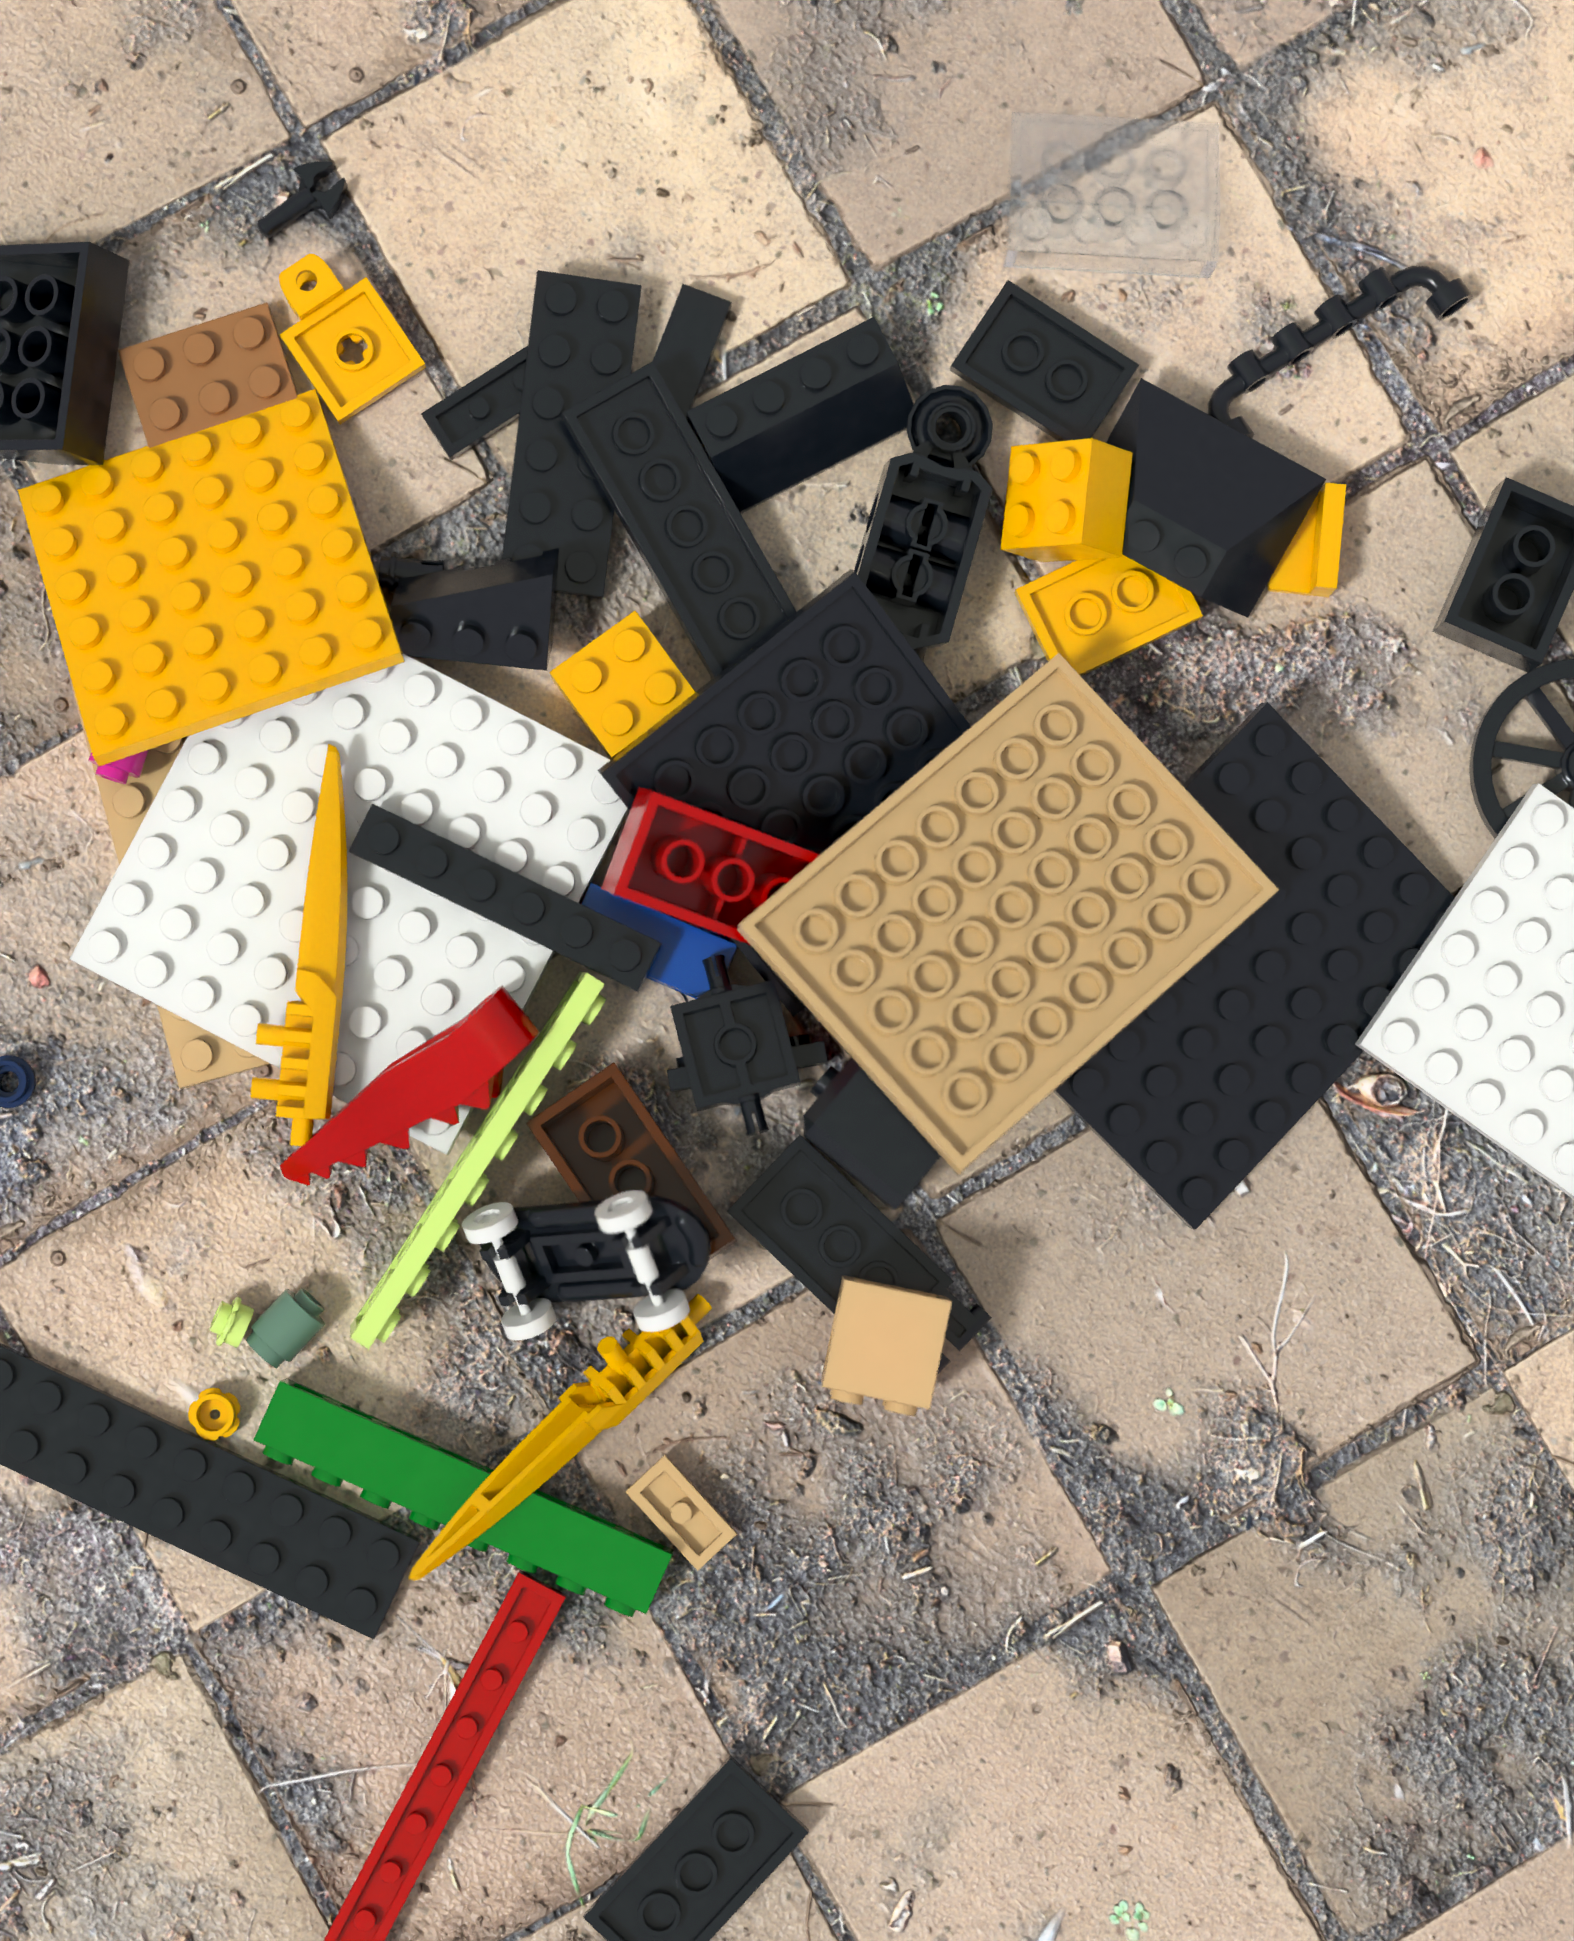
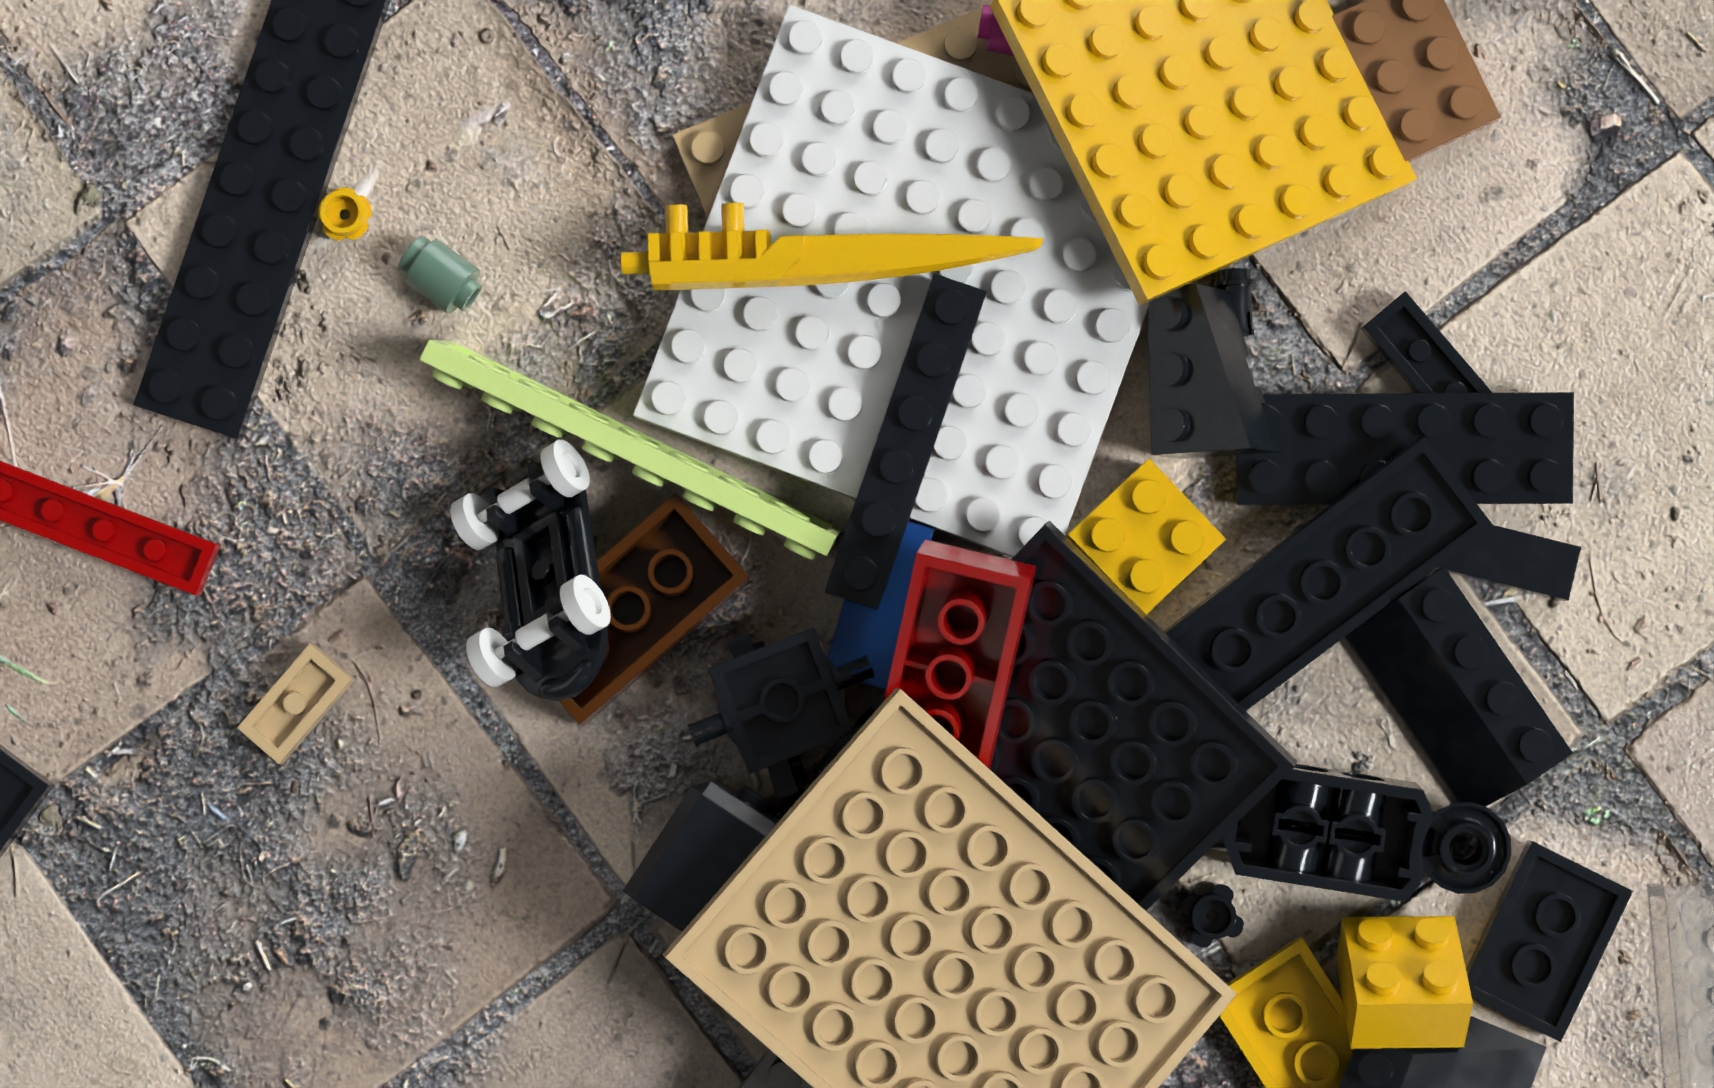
camera: 90 degrees right, 0 degrees up
yellowish green plate [209,1297,254,1348] -> none
green brick [253,1378,674,1617] -> none
black bar [257,161,347,238] -> none
yellow plate [279,254,426,425] -> none
red animal [280,985,540,1186] -> none
yellow piece [409,1294,712,1581] -> none
black hinge [727,1135,992,1375] -> none
tan brick [821,1275,952,1416] -> none
none -> black plate [1180,884,1244,947]

